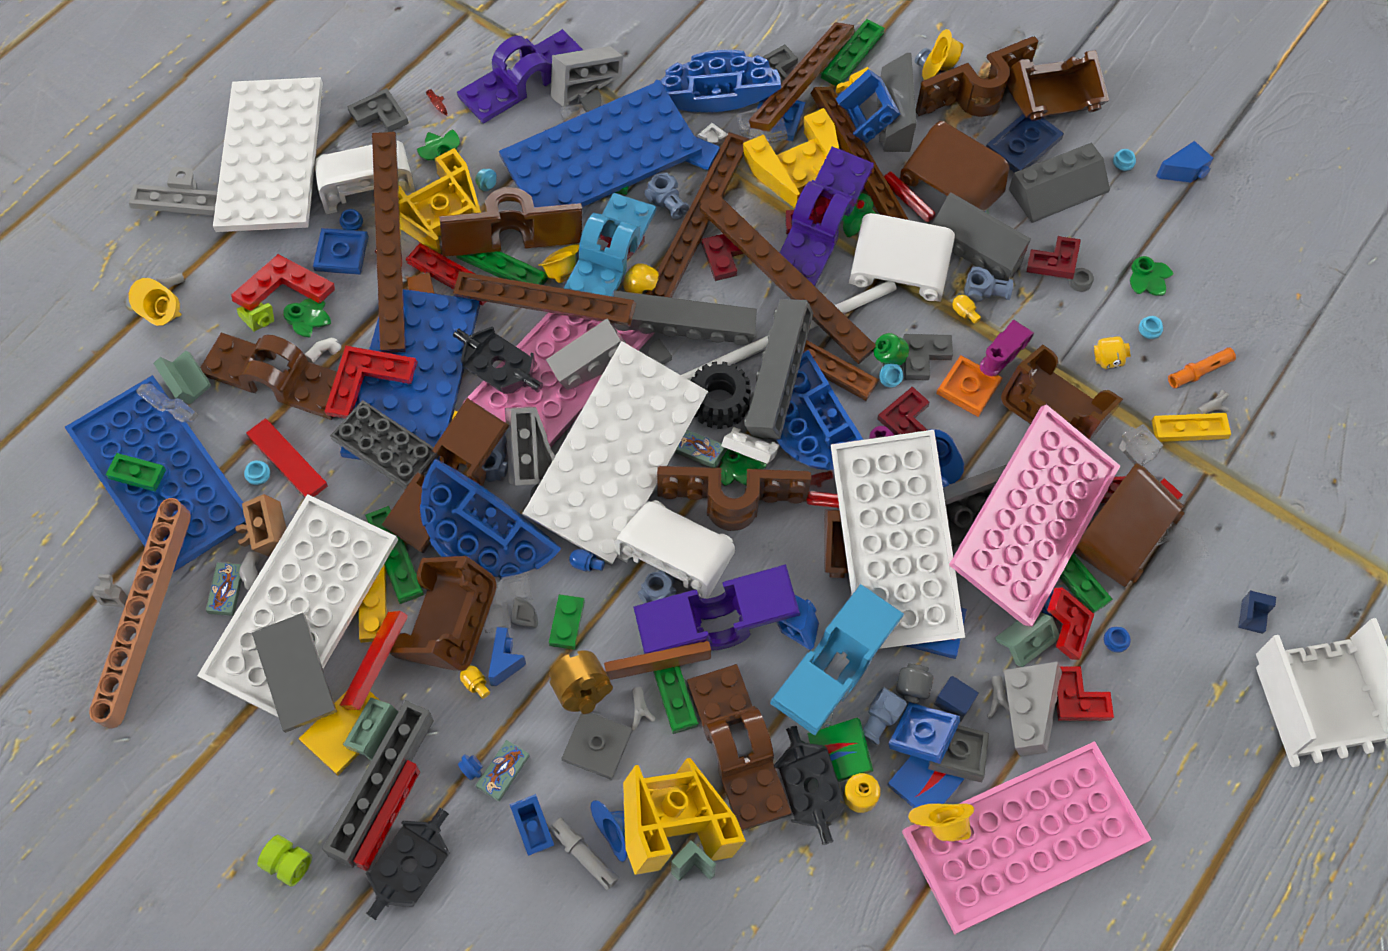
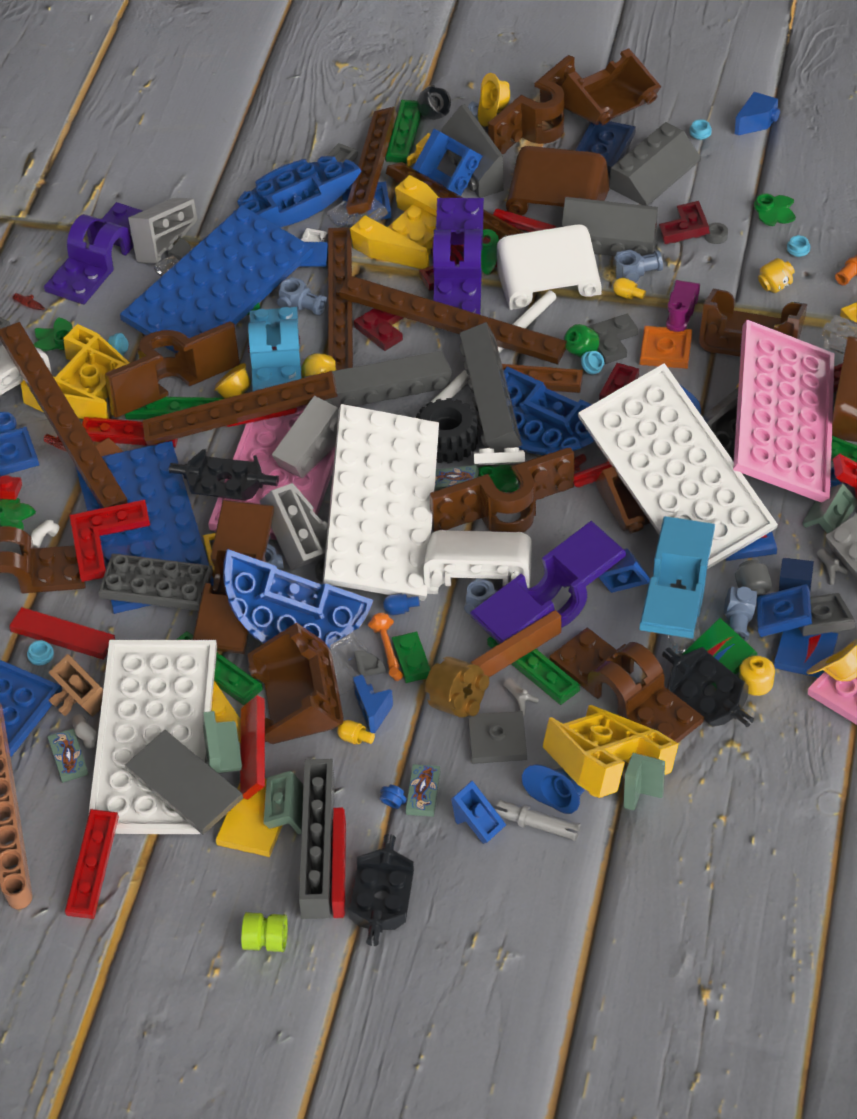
camera: 20 degrees left, 15 degrees down
none -> red tile [65,809,119,919]
none -> sand green panel [203,711,242,773]
none -> orange piece [368,613,403,681]
none -> black hair [417,85,451,120]

